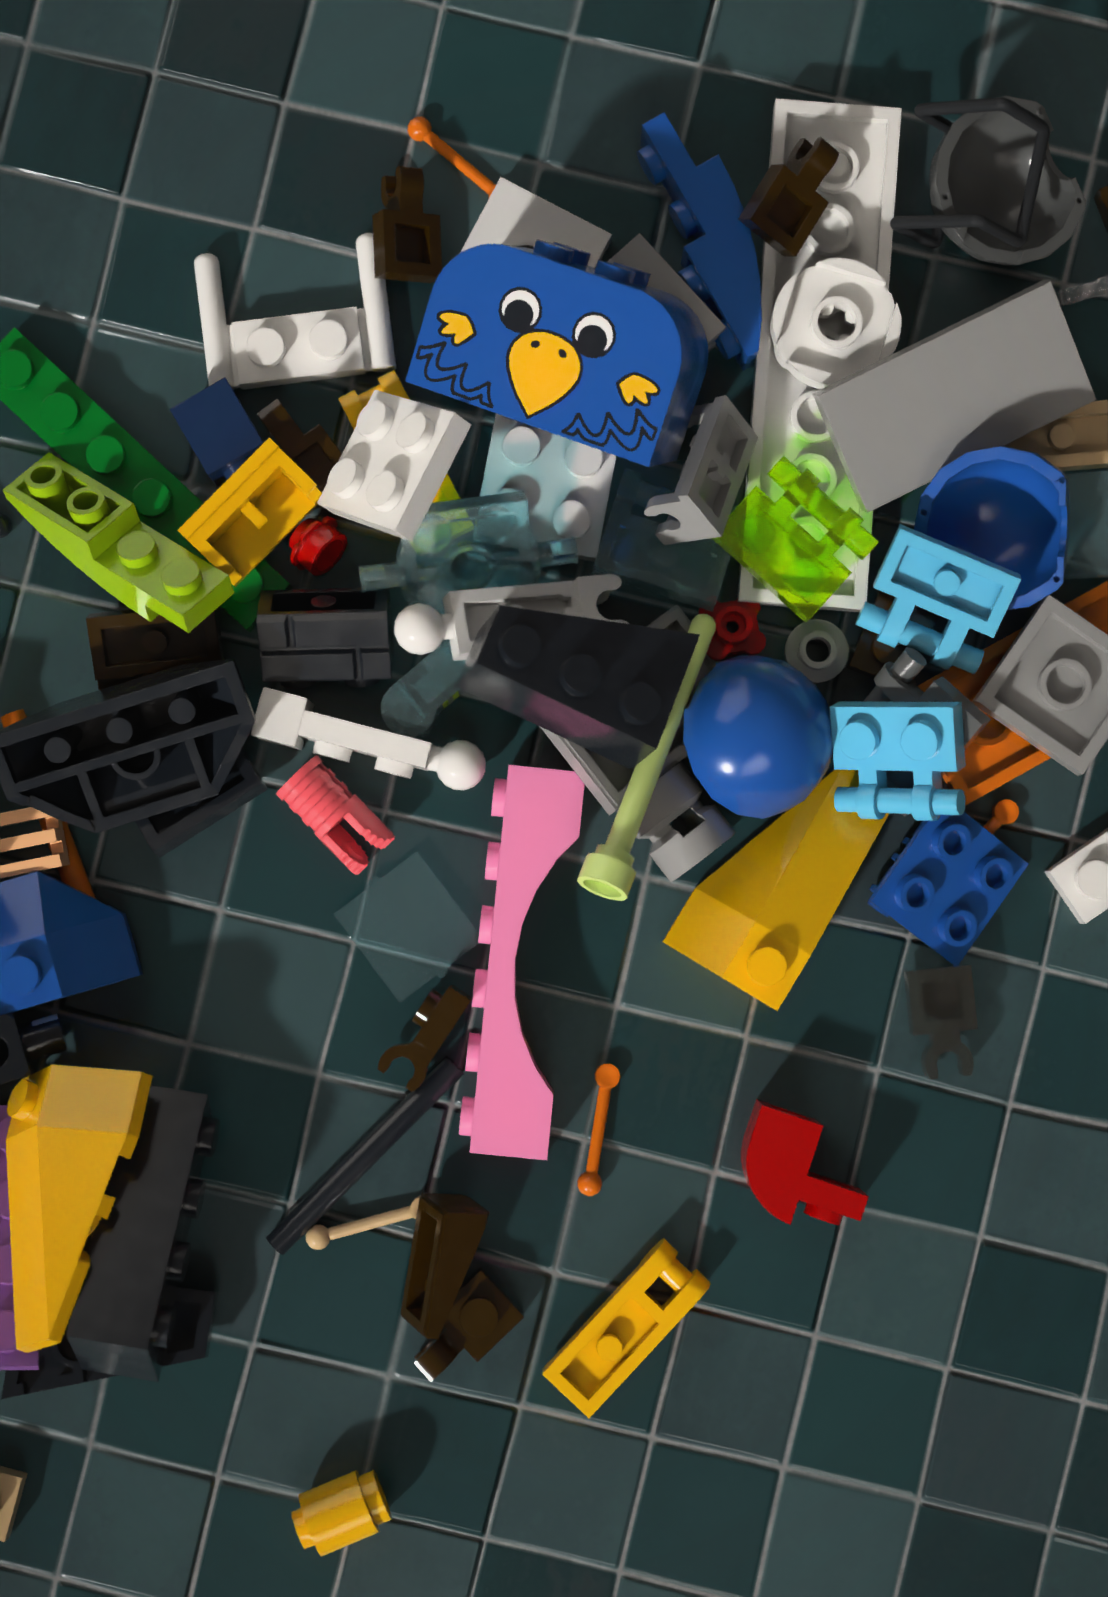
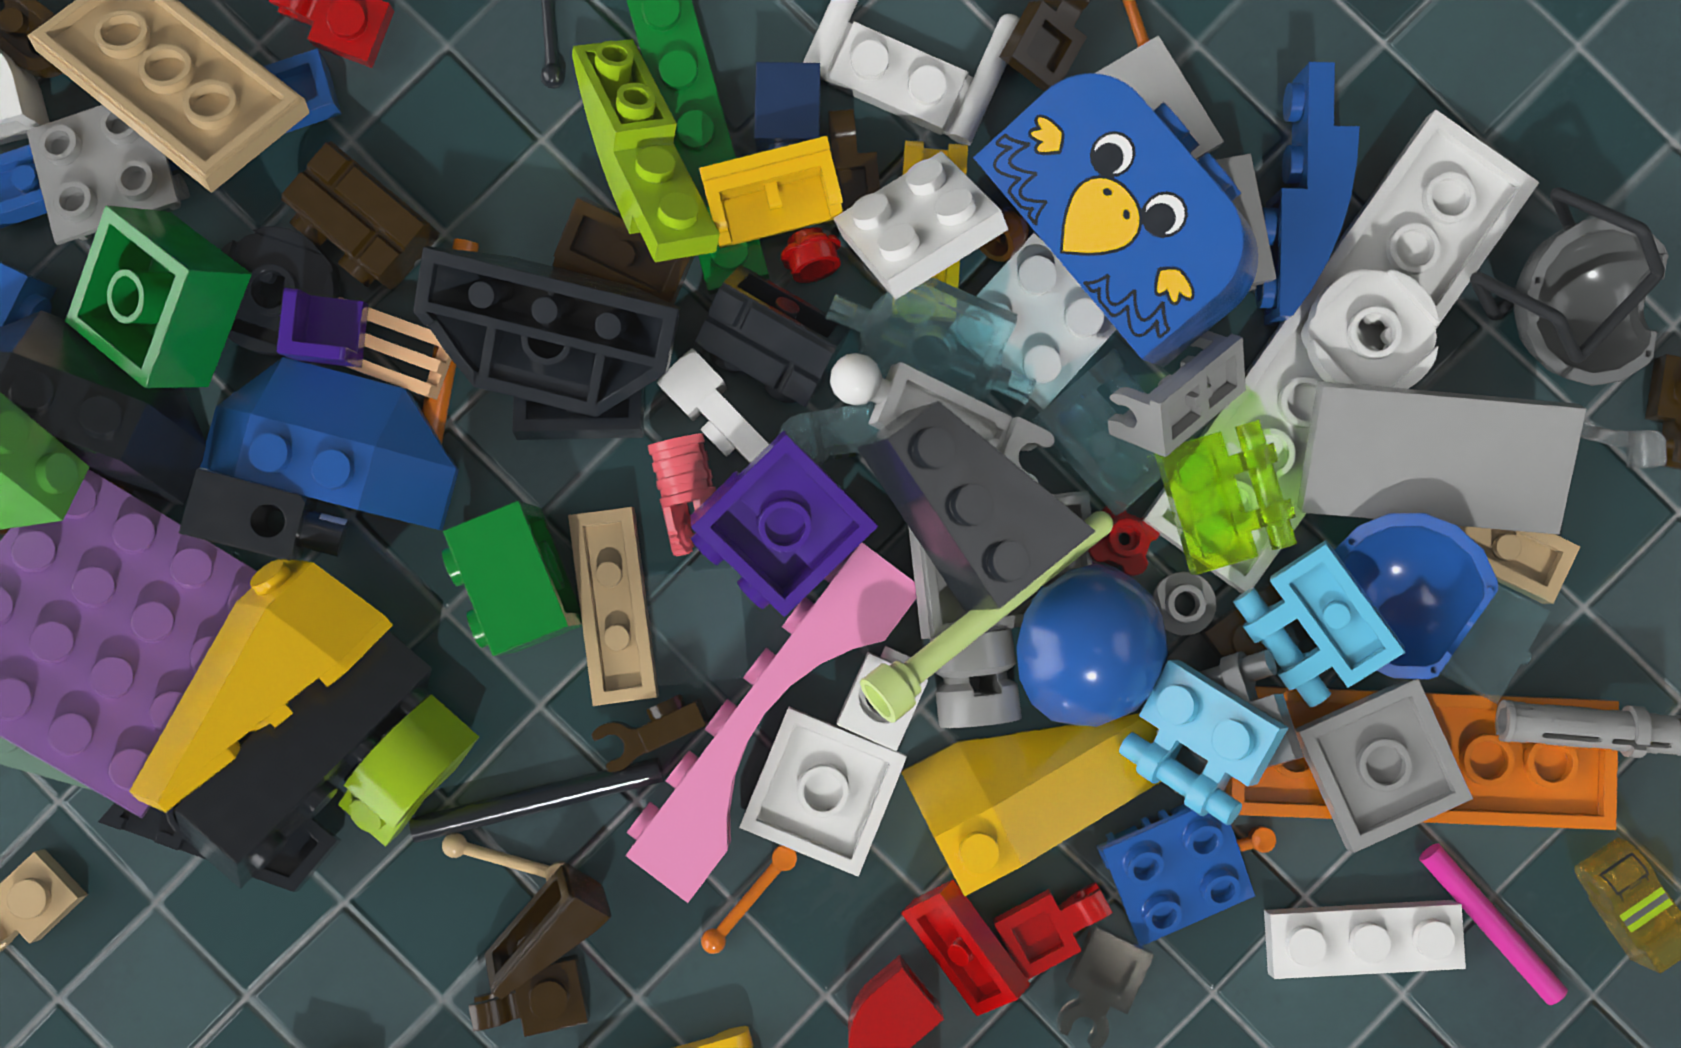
camera: 25 degrees right, 0 degrees up
dark brown plate [738,137,839,257] -> none
none -> lime brick [338,694,479,847]
none -> green brick [442,501,582,656]
none -> tan plate [568,507,659,706]
none -> dark purple plate [690,430,878,617]
none -> white plate [739,707,907,876]
none -> white brick [837,646,928,751]
none -> red plate [901,879,1030,1016]
none -> reddish brown hinge [979,205,1029,262]
none -> red plate [993,882,1113,980]

